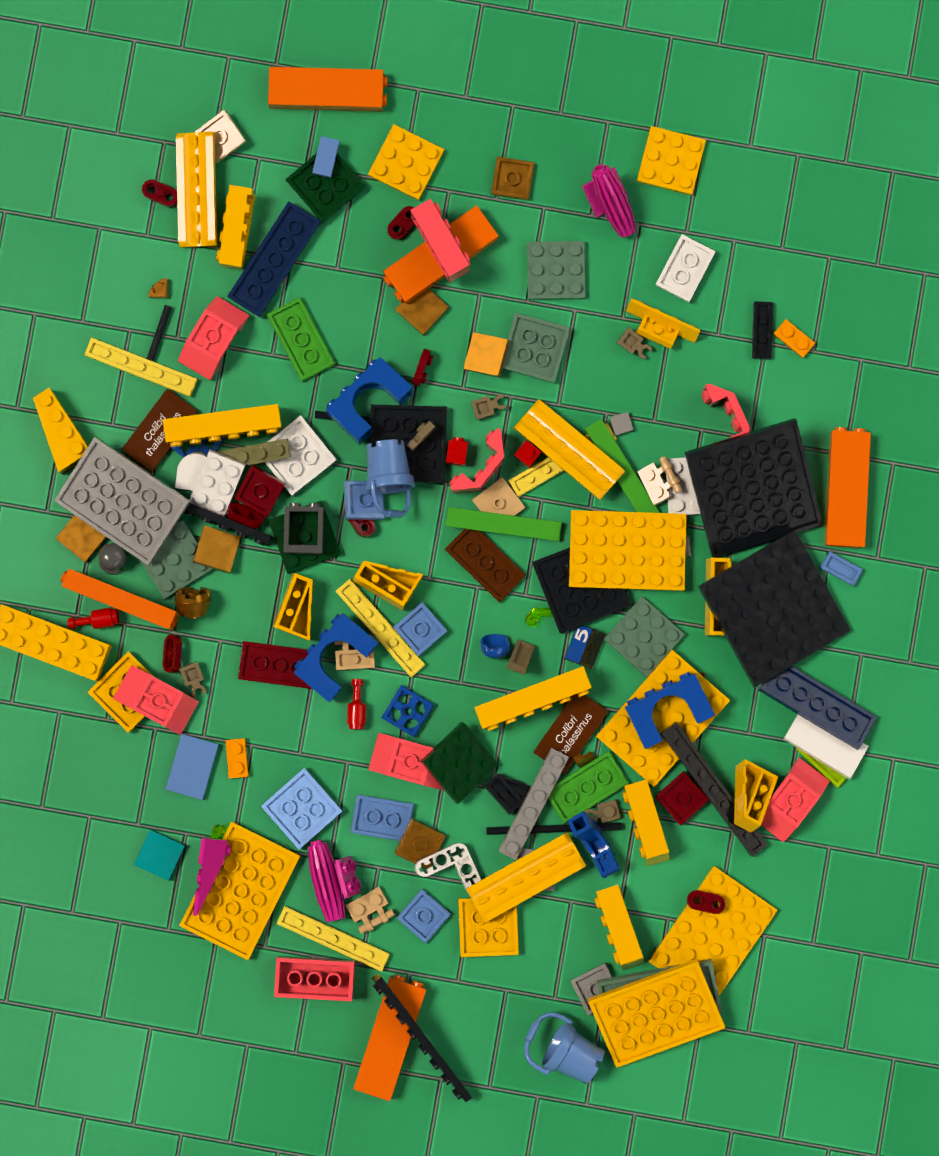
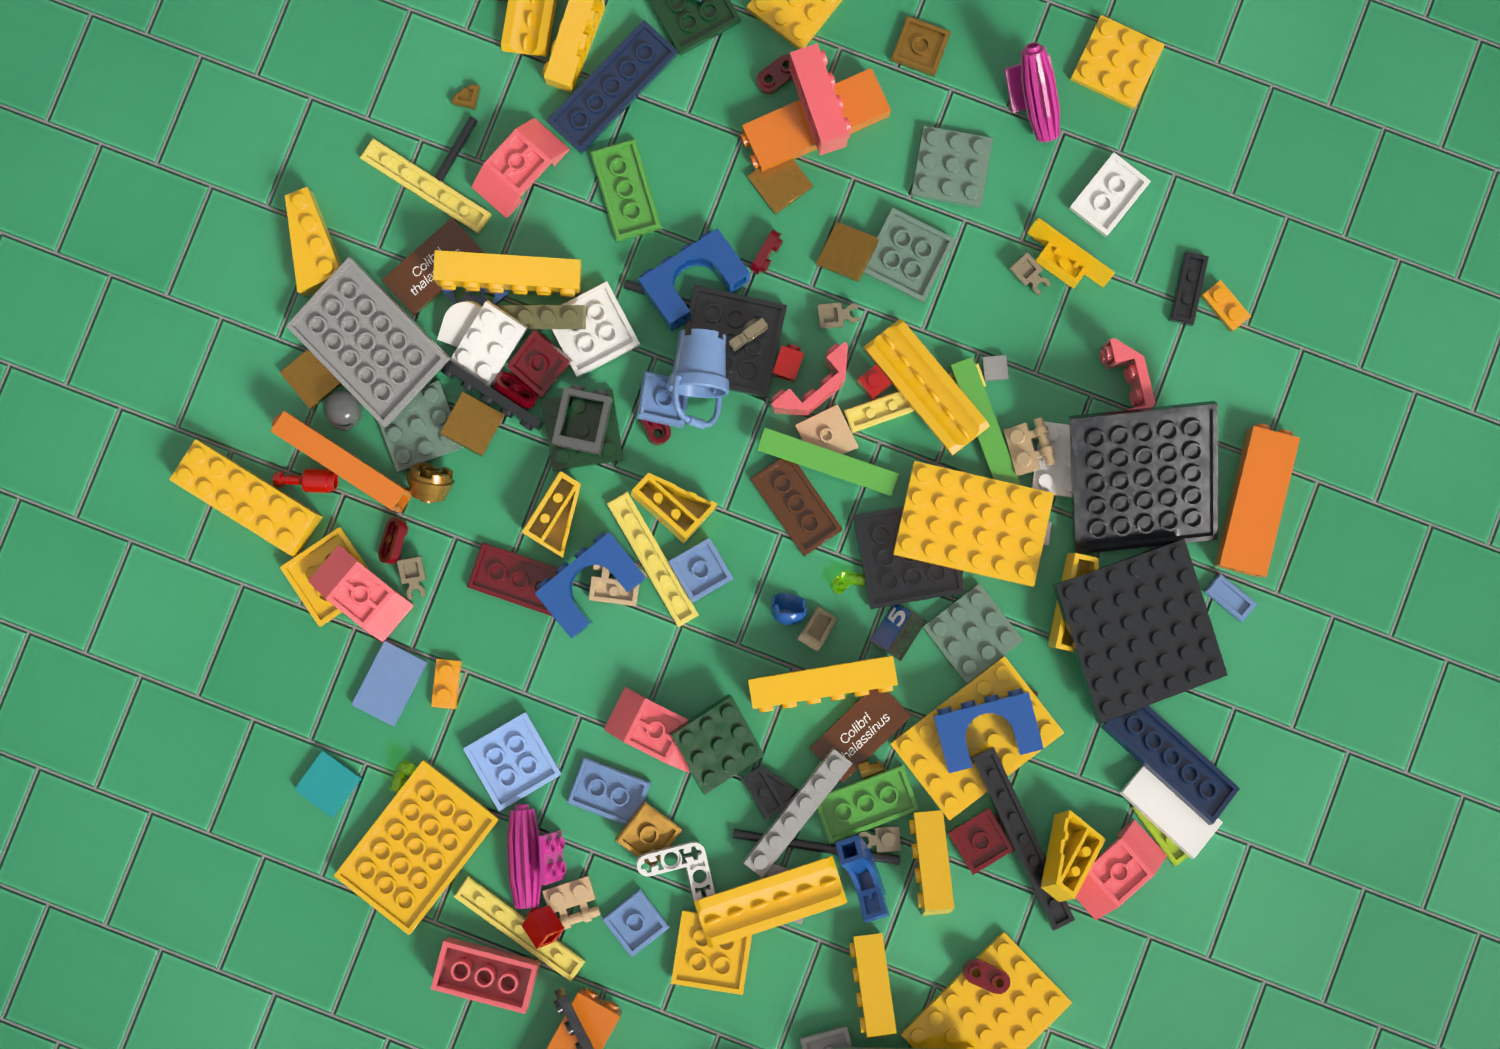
camera: 10 degrees right, 0 degrees up
dark pink wedge [193,837,231,916] -> none
red piece [347,679,366,730] -> none
blue piece [382,685,434,738] -> none
none -> red brick [521,905,565,949]

